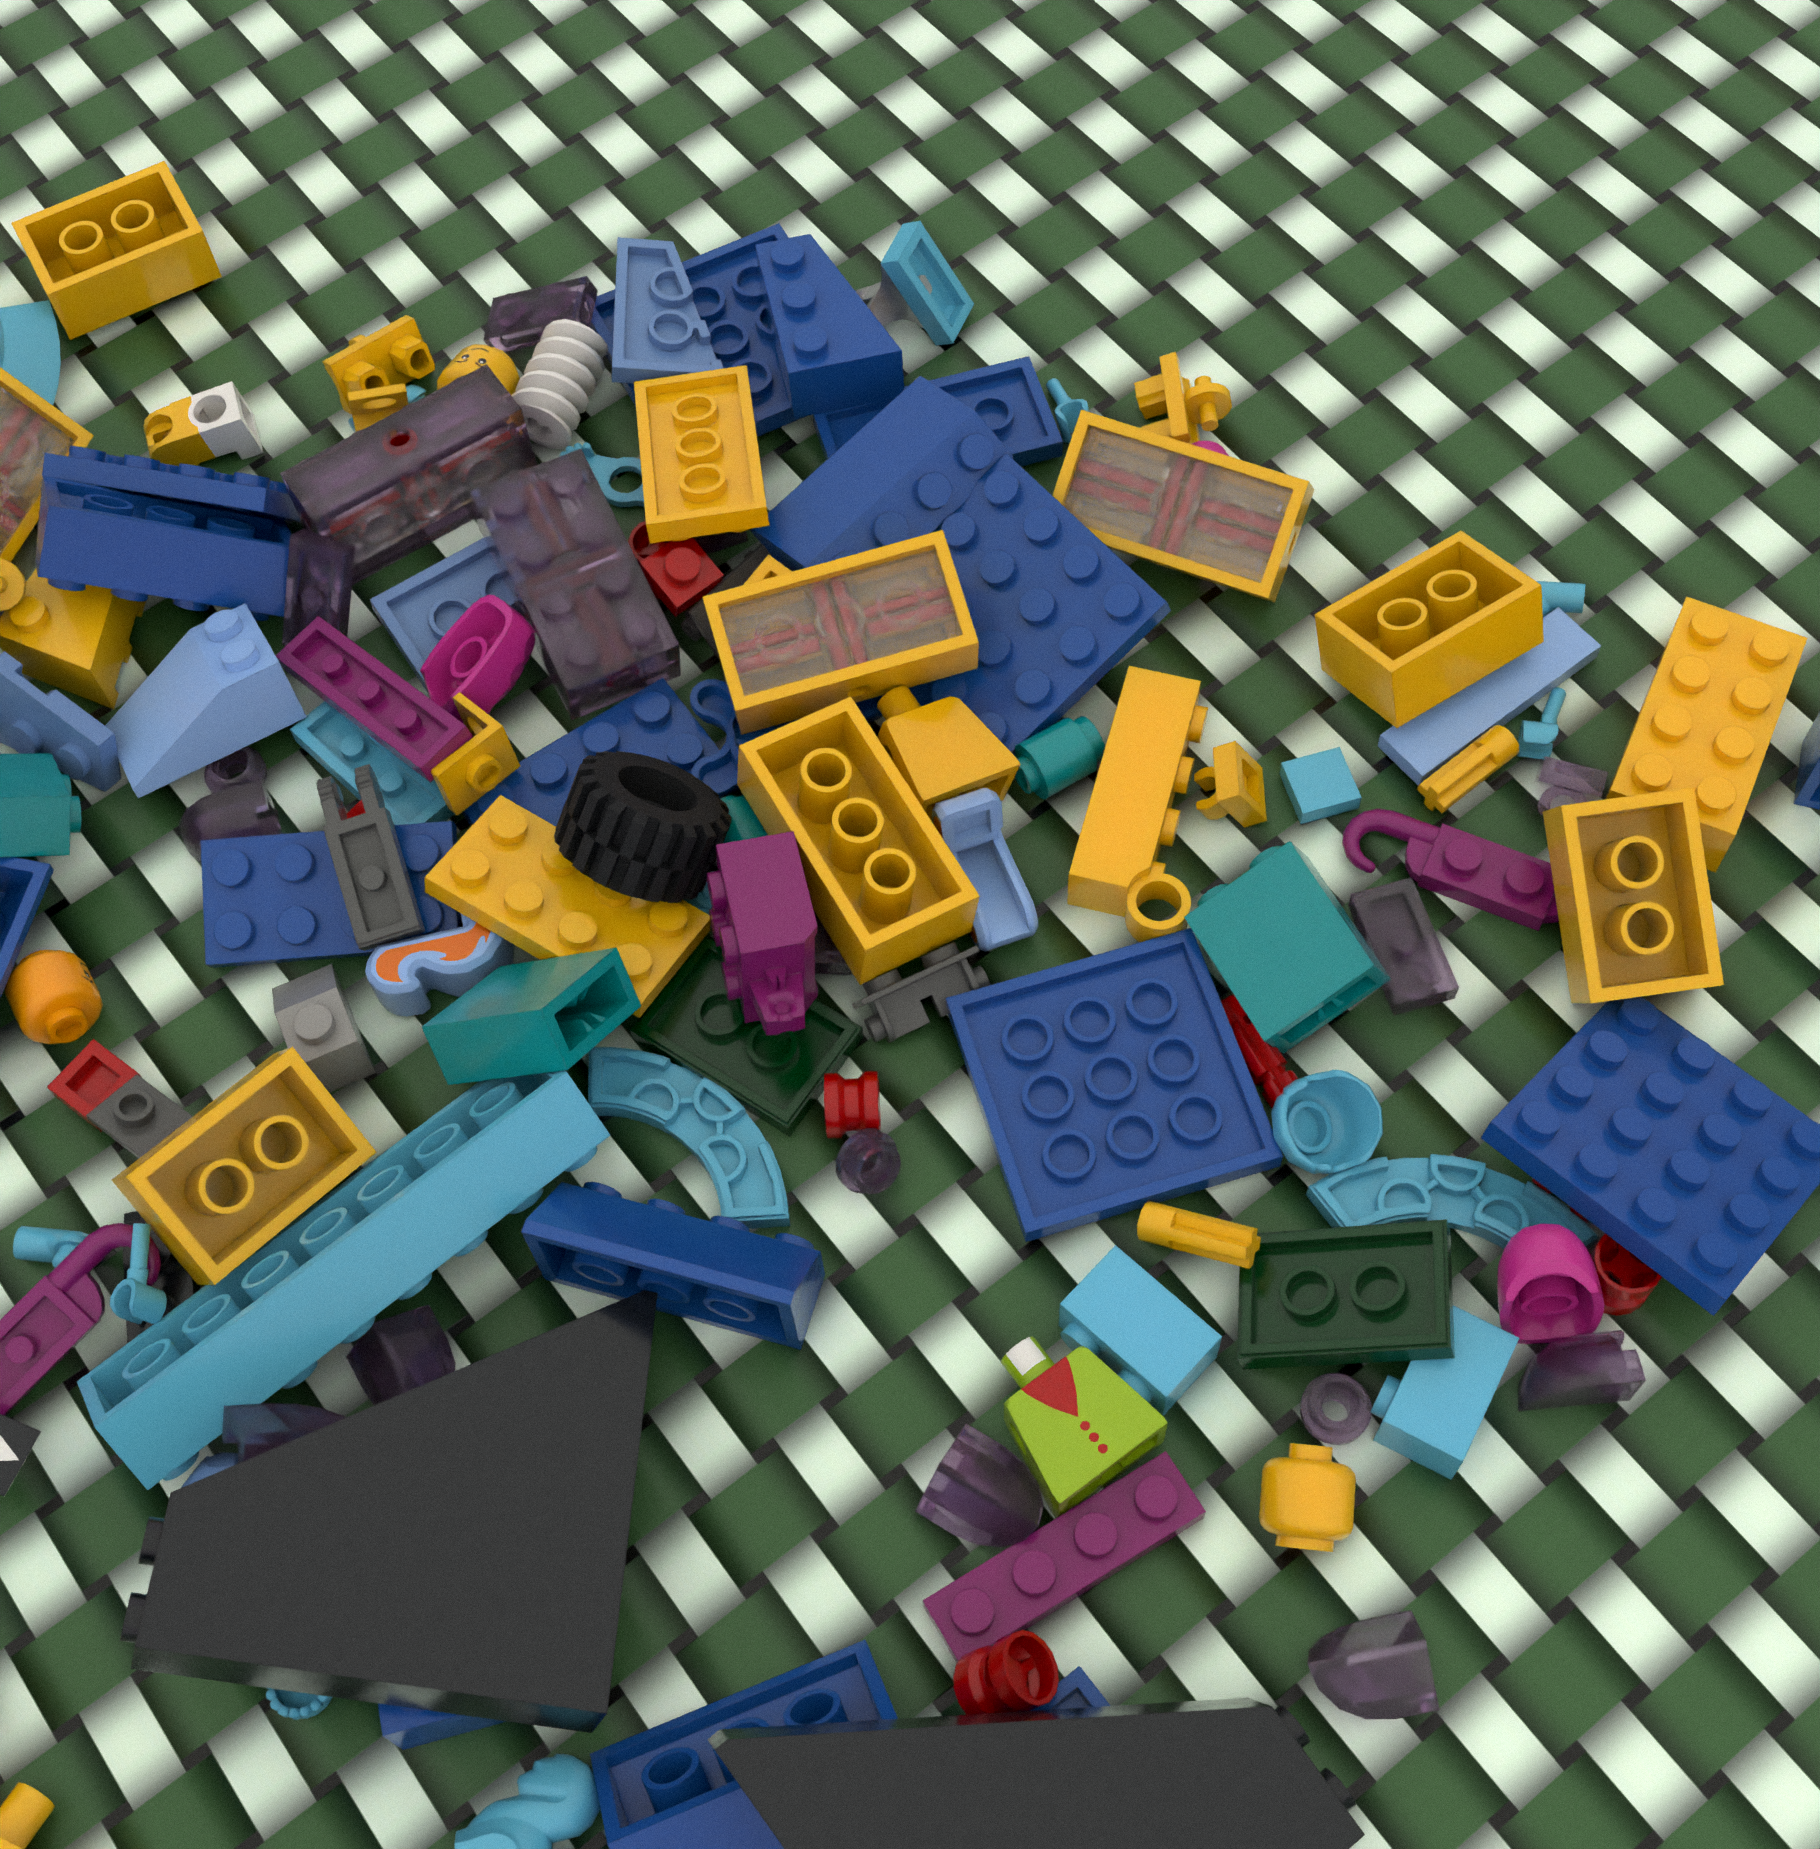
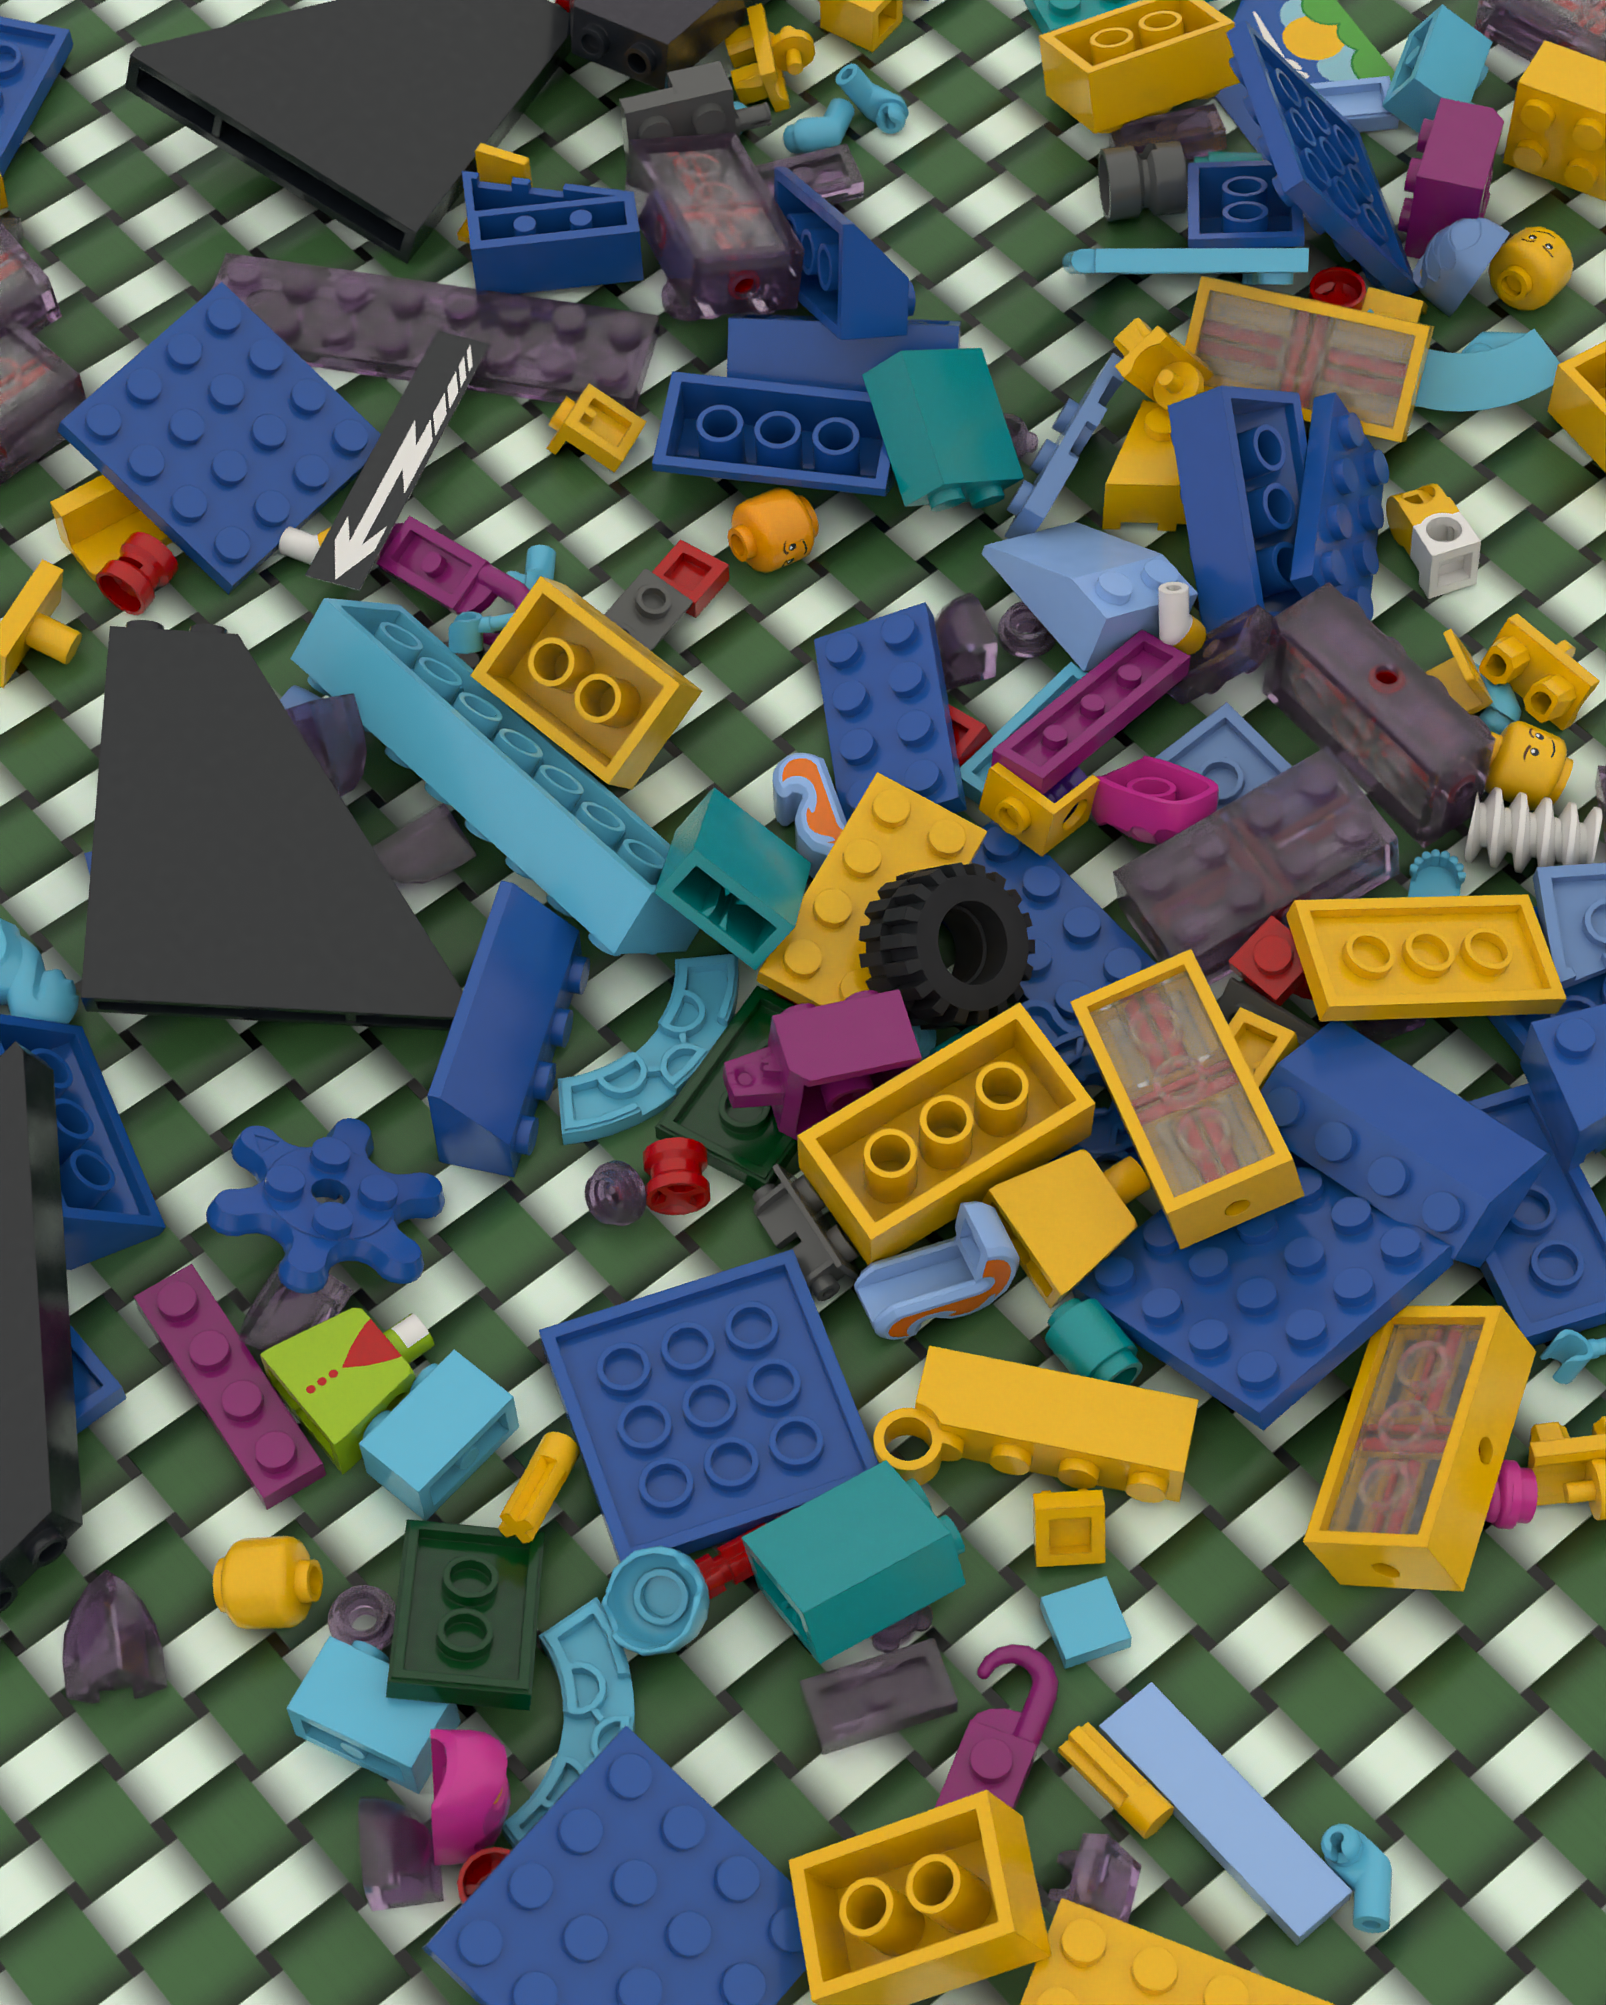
camera: 85 degrees right, 5 degrees down
light grey slope [272,964,376,1093] -> none
dark grey hinge [316,764,425,951] -> none
red wheel [953,1630,1059,1715] -> none
yellow brick [1315,531,1544,728] -> none
medium azure hand [1517,687,1566,760] -> none
none -> blue plate [206,1118,445,1294]
none -> white arm [1158,582,1206,655]

